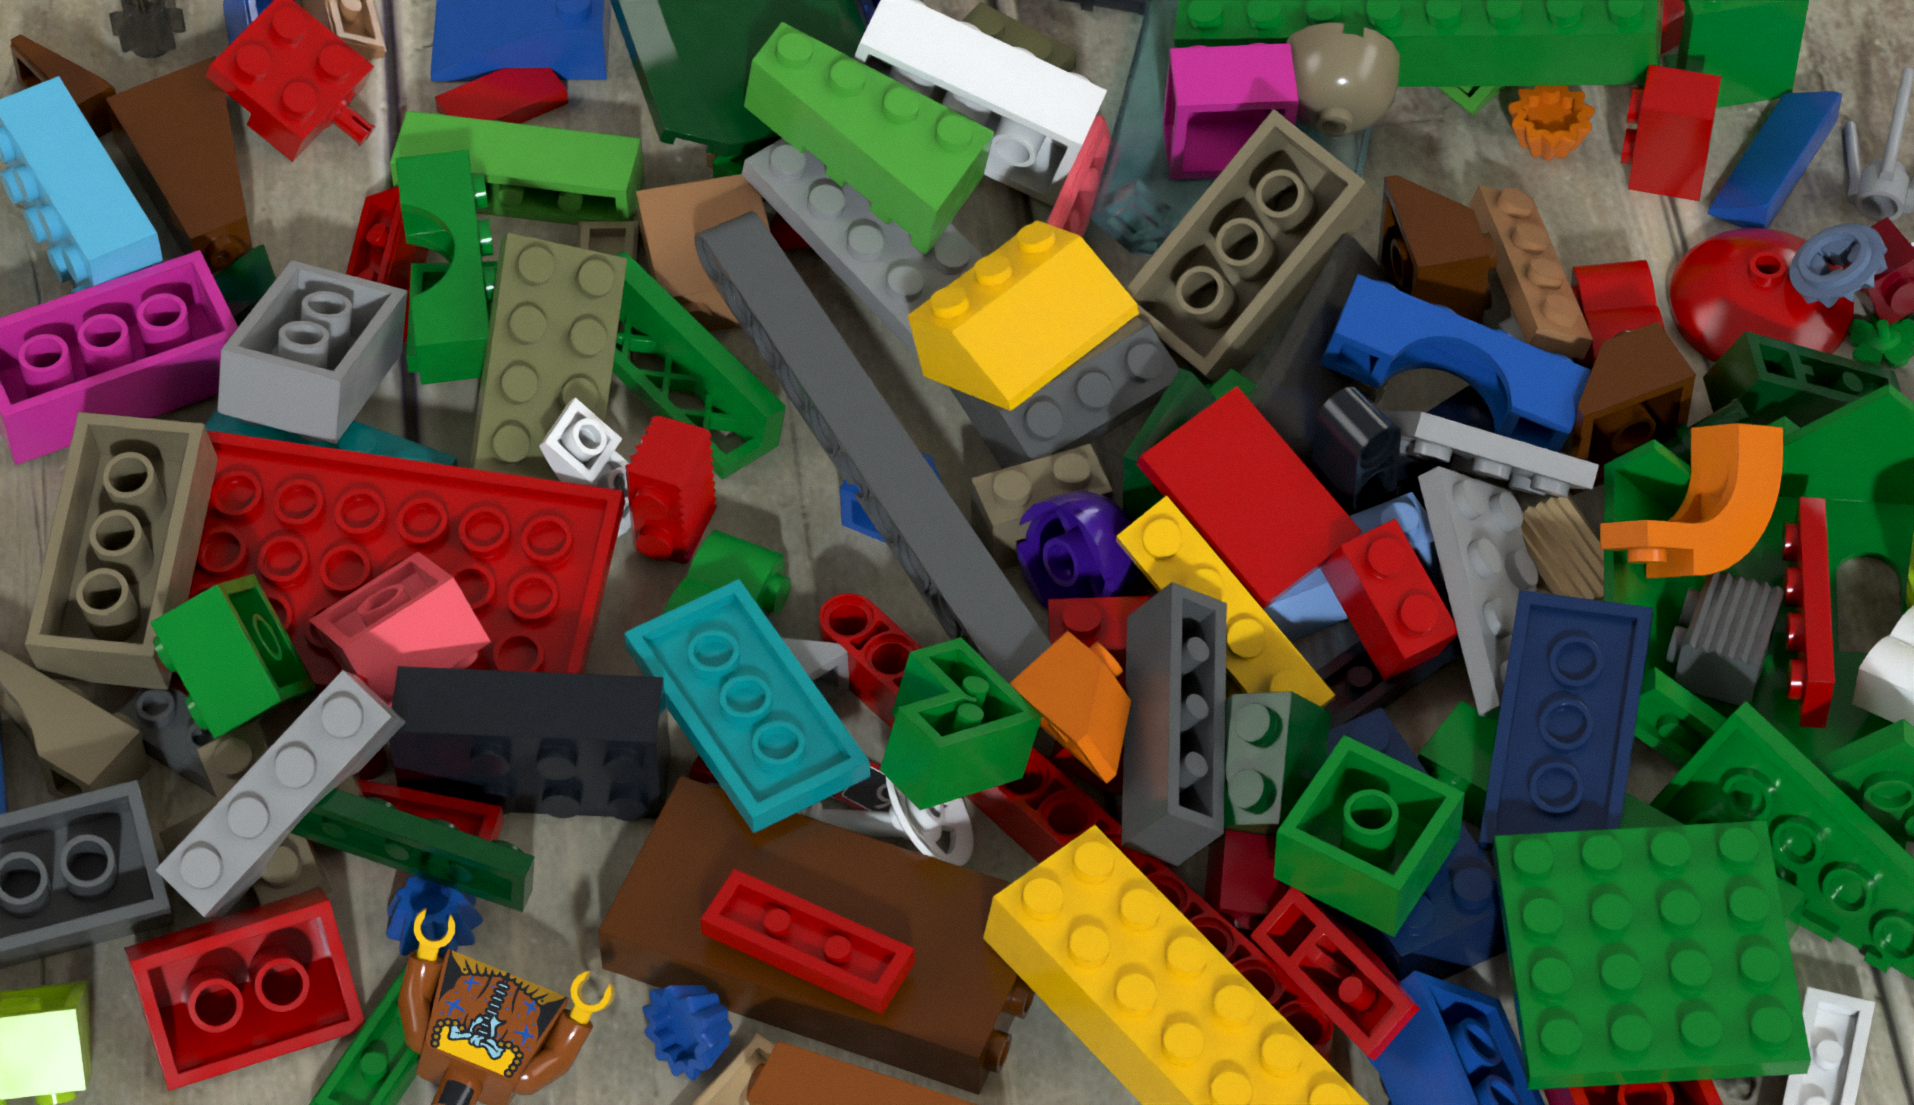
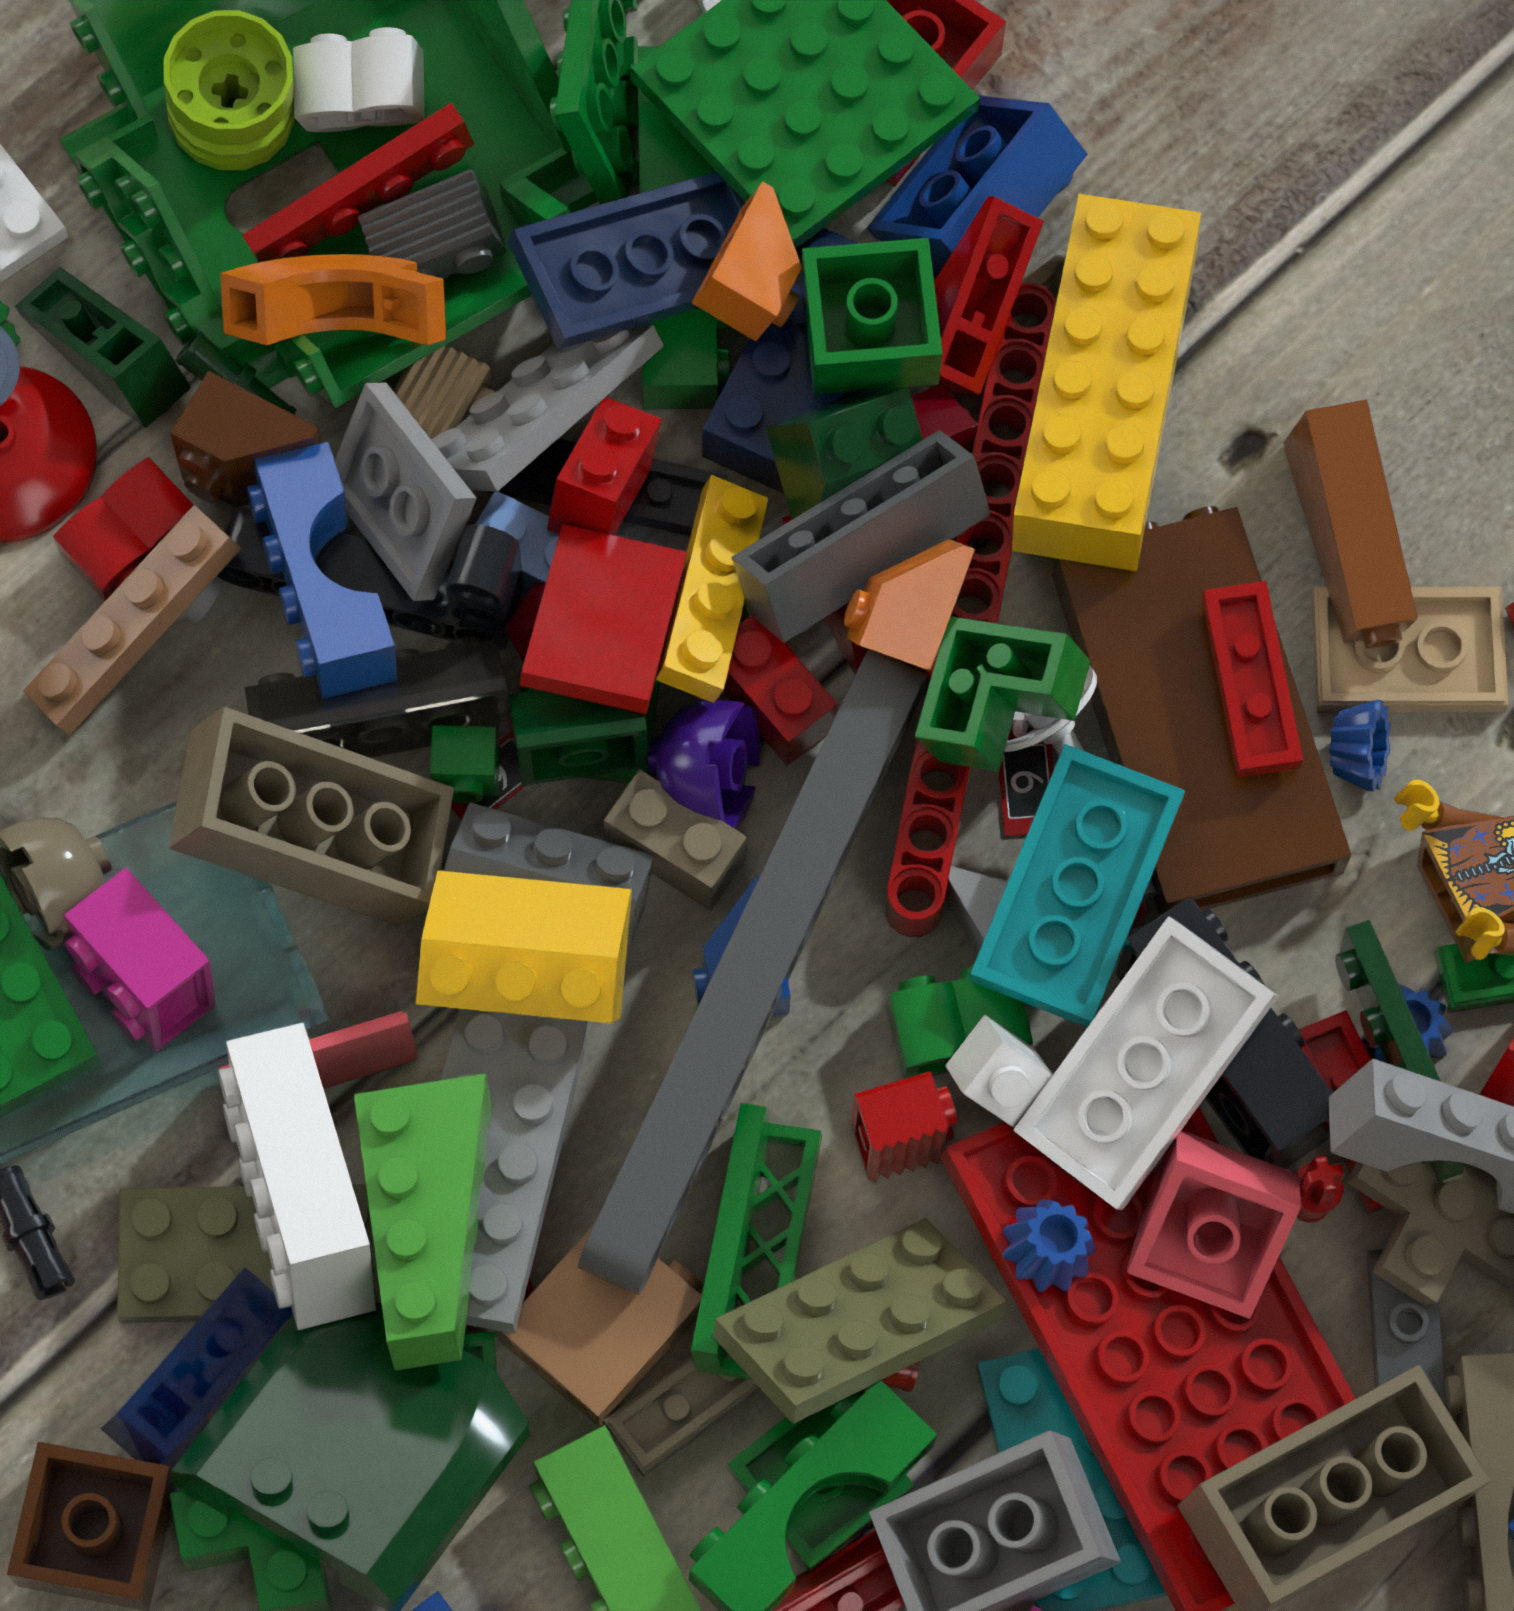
camera: 130 degrees left, 20 degrees up
green brick [150,574,317,739] -> none
white slope [539,397,631,537] -> none
reddish brown slope [1377,175,1497,325] -> none
none -> orange slope [691,181,802,341]
none -> white brick [945,1015,1053,1127]
none -> blue piece [1002,1199,1096,1292]
none -> white plate [1013,916,1279,1210]

